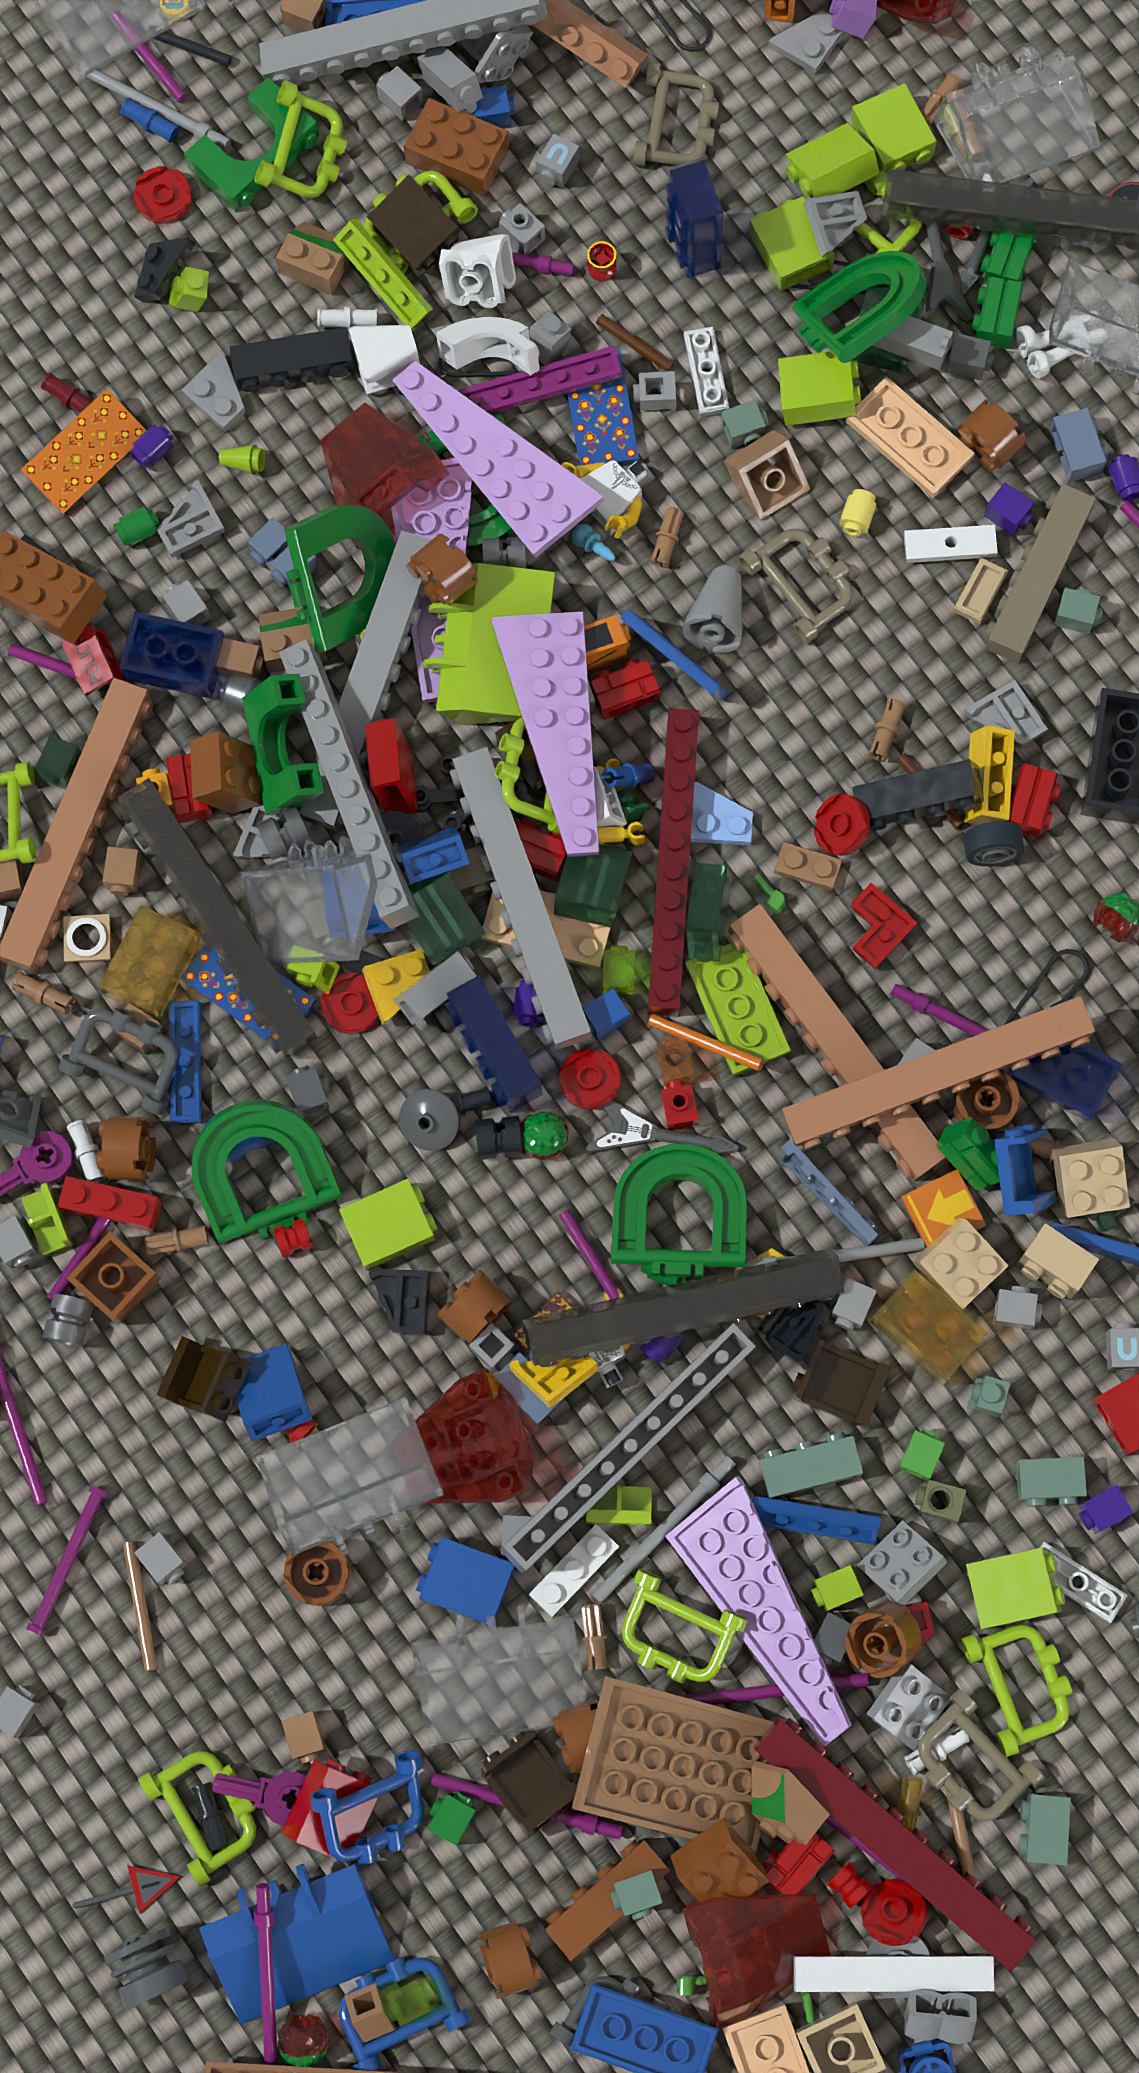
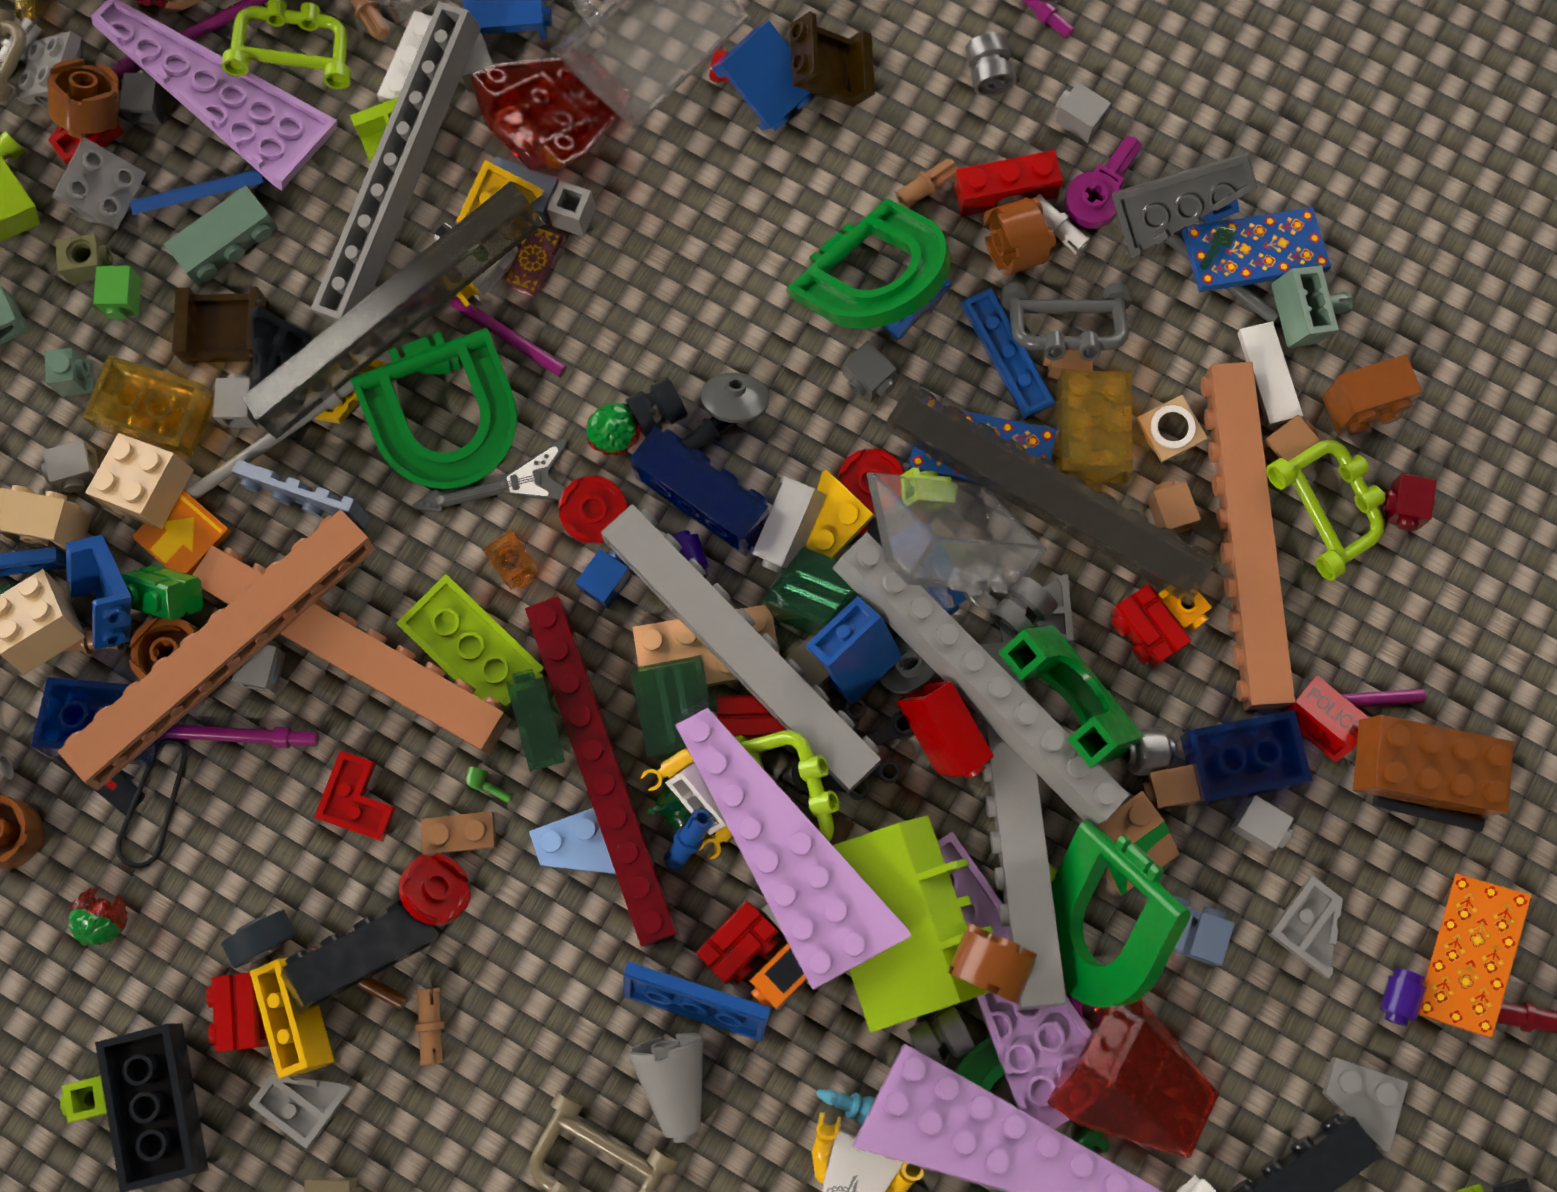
camera: 155 degrees right, 0 degrees up
medium nougat pin [11,972,75,1015] -> none
lime panel [21,1182,74,1257] -> none
clear green brick [35,736,81,787] -> none
magenta bar [46,1218,112,1300] -> none
dark orange brick [66,1231,161,1325] -> none
green brick [113,506,160,546] -> none
dark orange brick [190,731,261,814] -> none
lime cone [219,445,265,475] -> none
red wheel [273,1218,313,1258] -> none
lime brick [339,1179,438,1271] -> none
black wing [369,1269,431,1335] -> none
dark orange brick [437,1270,512,1345] -> none
light grey bar [592,1456,736,1603] -> none
clear neon green brick [603,946,635,994] -> none
orange bar [648,1014,764,1071] -> none
medium nougat axle [650,507,683,568] -> none
red brick [661,1080,699,1130] -> none
lime brick [811,1565,863,1612] -> none

